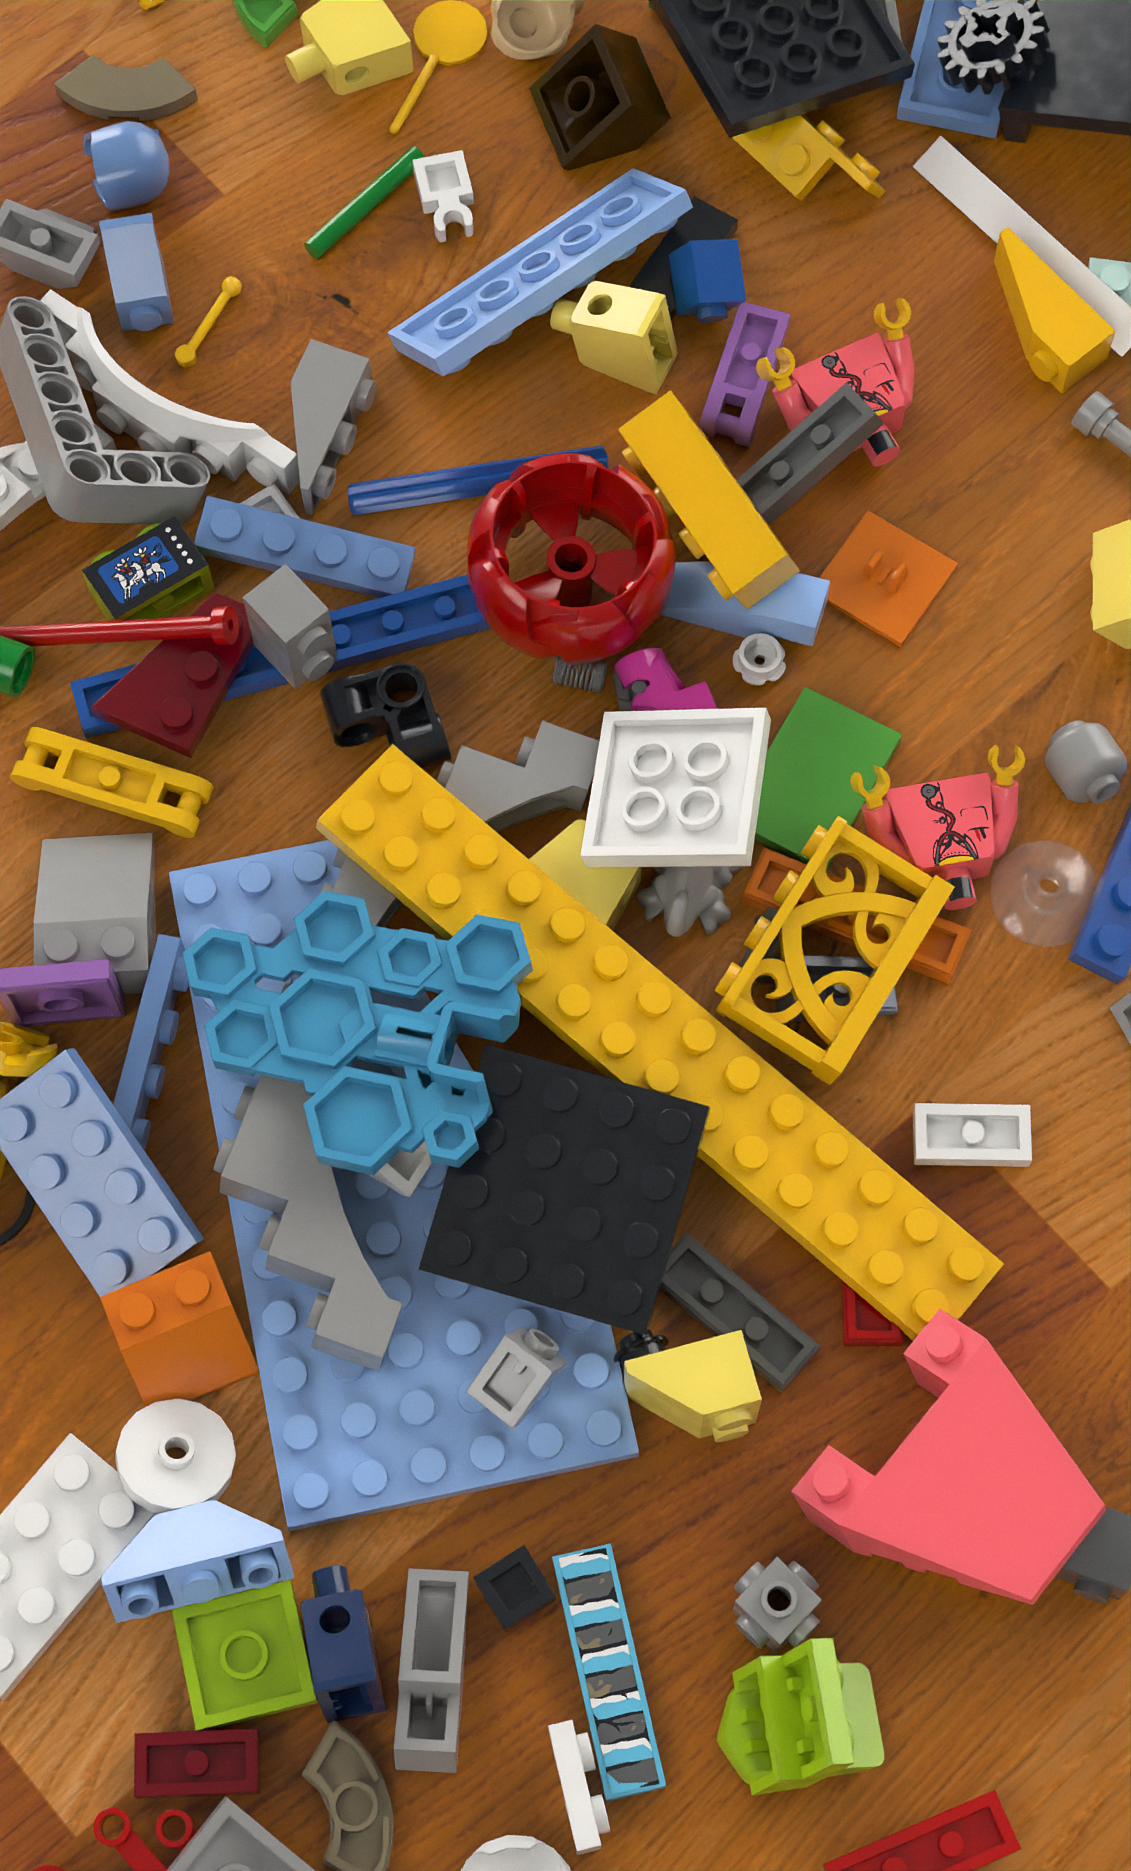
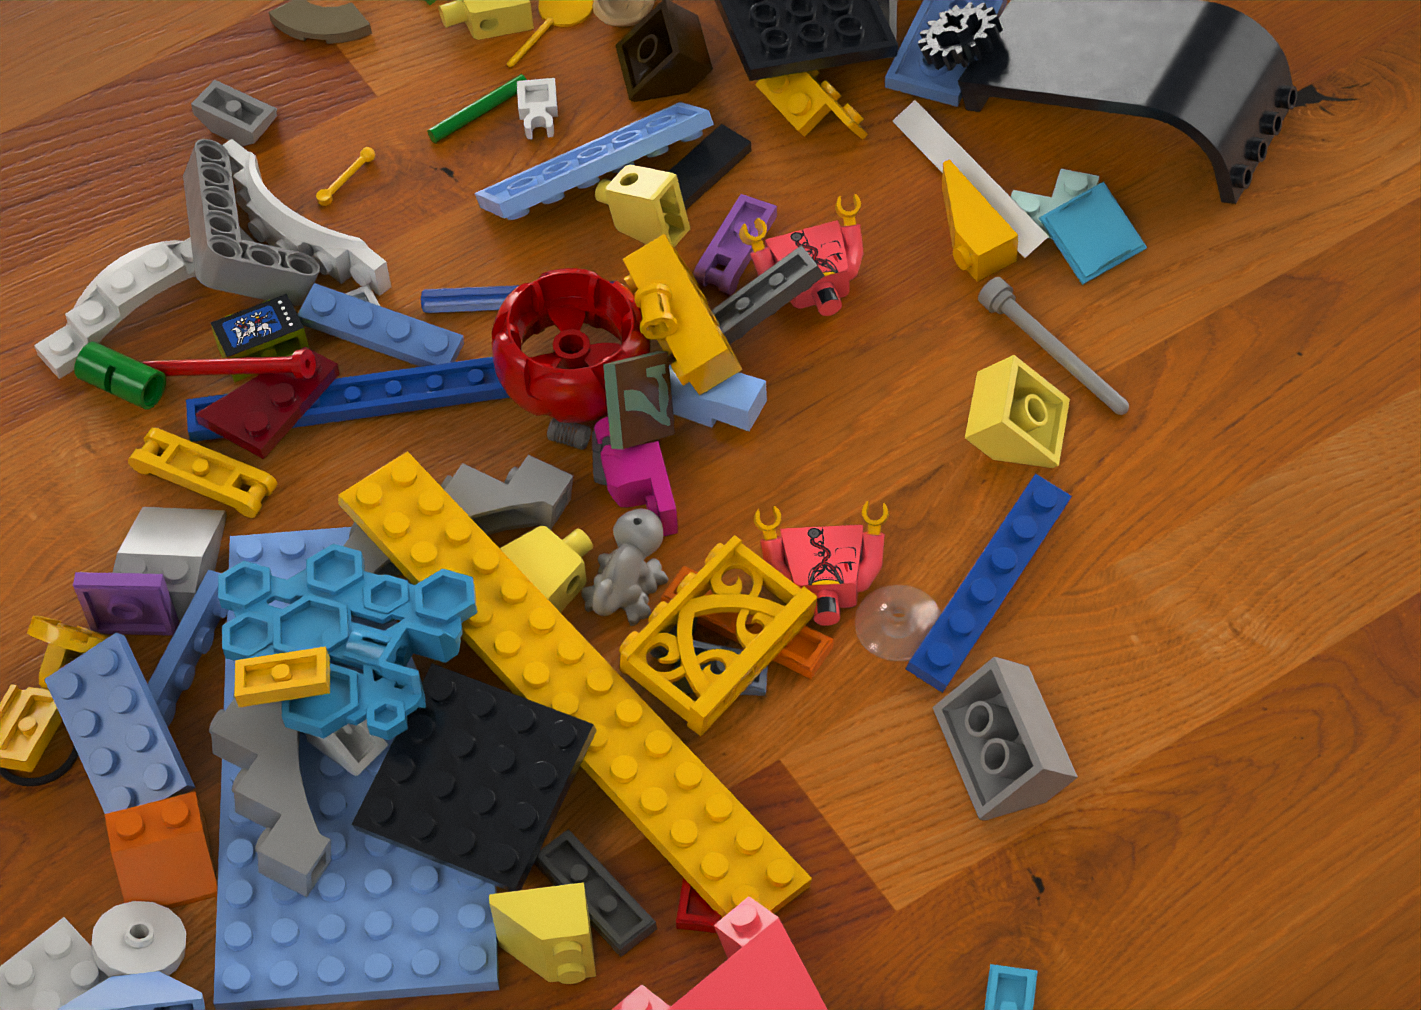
camera: 10 degrees right, 15 degrees down
medium blue helmet [83,121,170,211] -> none
medium blue slope [99,213,174,331] -> none
light grey brick [243,564,337,690] -> none
light grey slope [290,339,377,515] -> none
black piece [320,663,452,769] -> none
light grey bracket [466,1327,568,1429] -> none
white plate [580,708,771,867] -> none
blue brick [669,239,746,323] -> none
white plate [732,633,786,686] -> none
bright green tile [754,687,902,872] -> none
orange piece [819,510,958,647] -> none
white plate [913,1103,1032,1167] -> none
light grey head [1044,720,1128,804] -> none
none -> yellow plate [234,646,330,707]
none -> tile [603,351,675,449]
none -> yellow bush [634,283,678,340]

